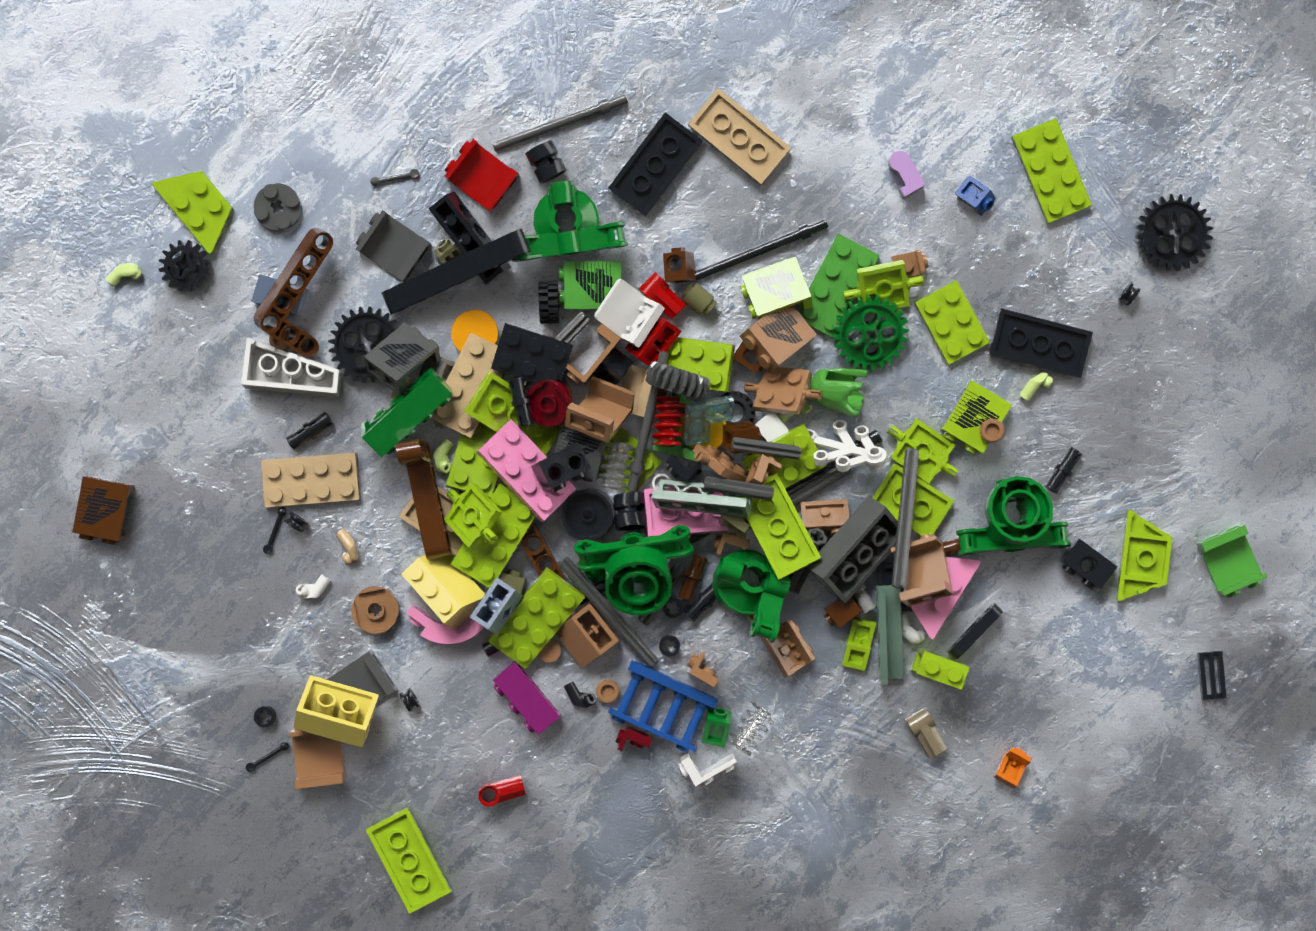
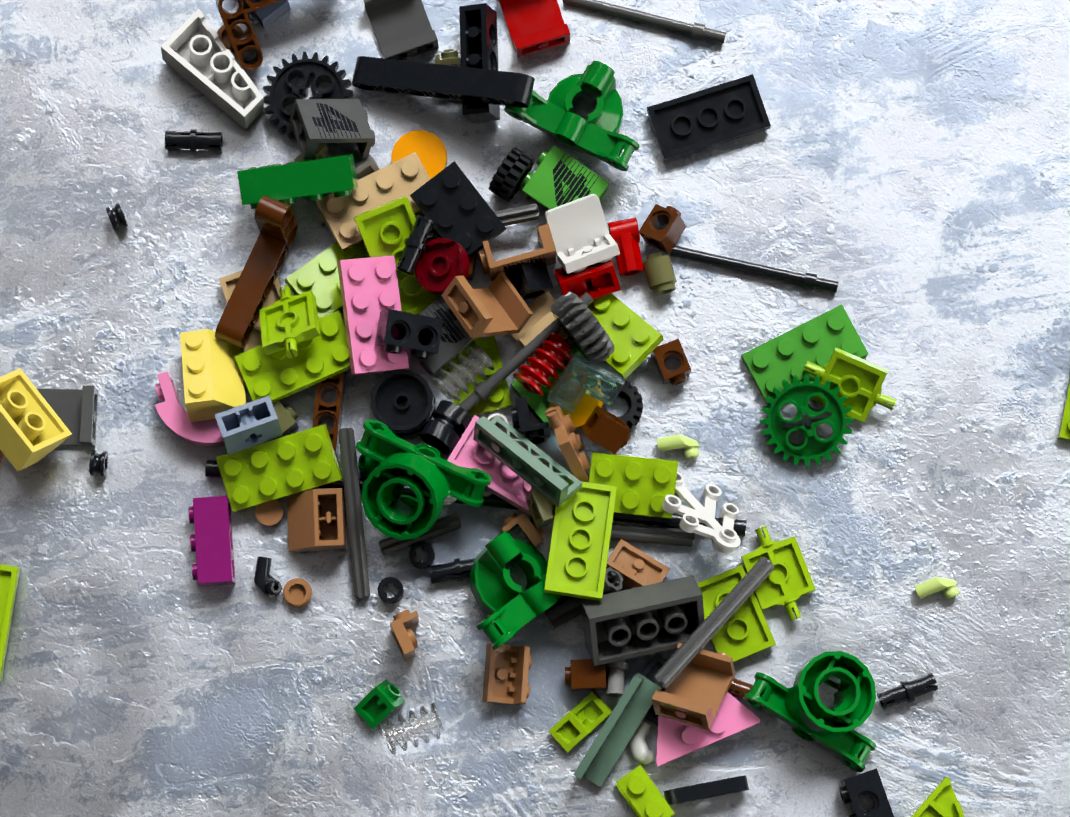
camera: 40 degrees right, 10 degrees down
tan plate [261,453,360,508] -> none
black hinge [263,507,287,554] -> none
white arm [296,574,331,600] -> none
tan arm [336,529,359,565] -> none
medium nougat plate [351,586,400,634] -> none
yellowish green arm [433,437,454,474] -> none
red piece [478,775,526,807] -> none
black wheel [525,140,567,184] -> none
blue fence [608,659,718,753] -> none
dark red bracket [615,725,653,751] -> none
reddish brown axle [678,554,708,602] -> none
white bracket [678,753,737,787] -> none
tan plate [688,88,791,185] -> none
dark grey axle [704,476,774,501] -> none
dark grey axle [731,437,801,460] -> none
panel [740,257,813,320] -> none
medium nougat panel [740,305,817,373] -> none
medium nougat plate [744,367,822,416] -> none
medium nougat bracket [745,454,782,485] -> none
white brick [755,413,789,442] -> none
bright green hair [809,368,868,417] -> none
lavender leg [888,151,926,198] -> none
medium nougat bracket [891,249,929,278] -> none
lime plate [914,280,990,365] -> none
lime panel [940,380,1013,455] -> none
bracket [955,175,996,216] -> none
medium nougat tile [979,419,1004,443] -> none
black plate [988,308,1093,378] -> none

